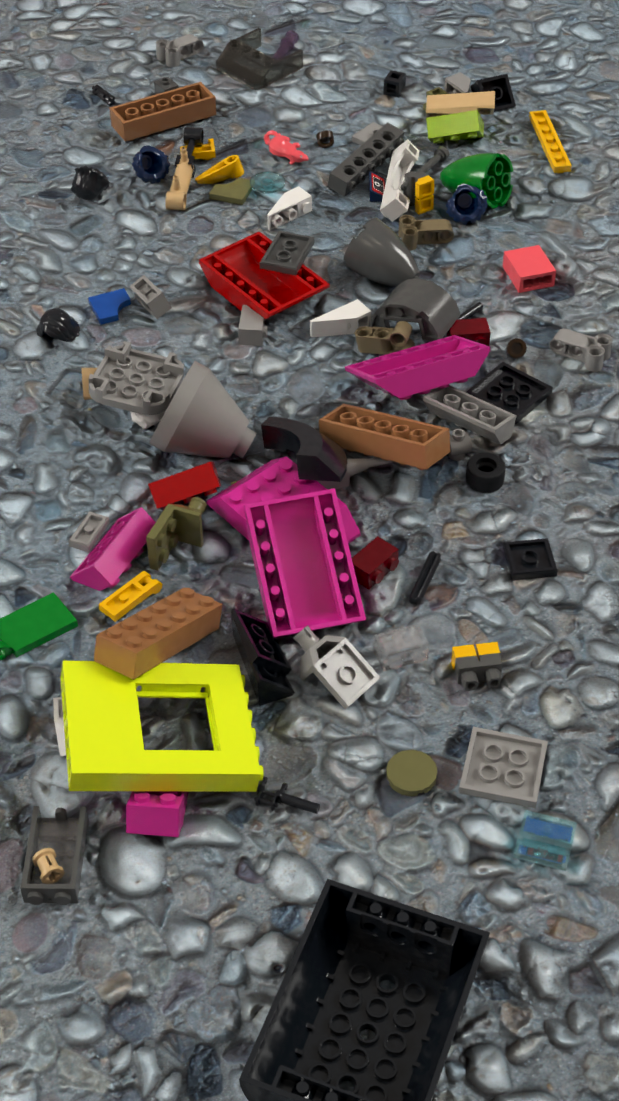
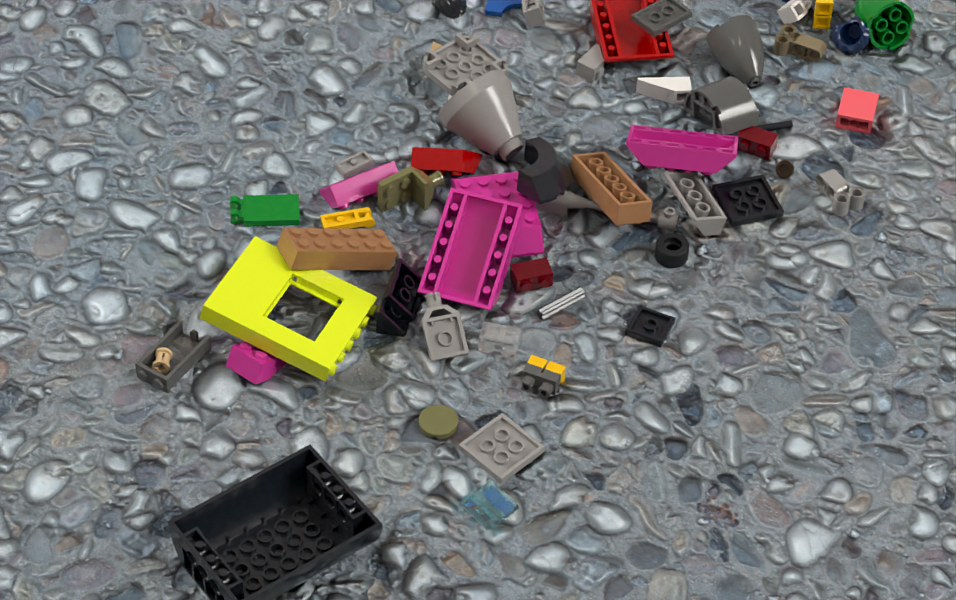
camera: 30 degrees right, 0 degrees up
black piece [254,777,320,814] -> none
dark tan piece [355,321,415,355] -> none

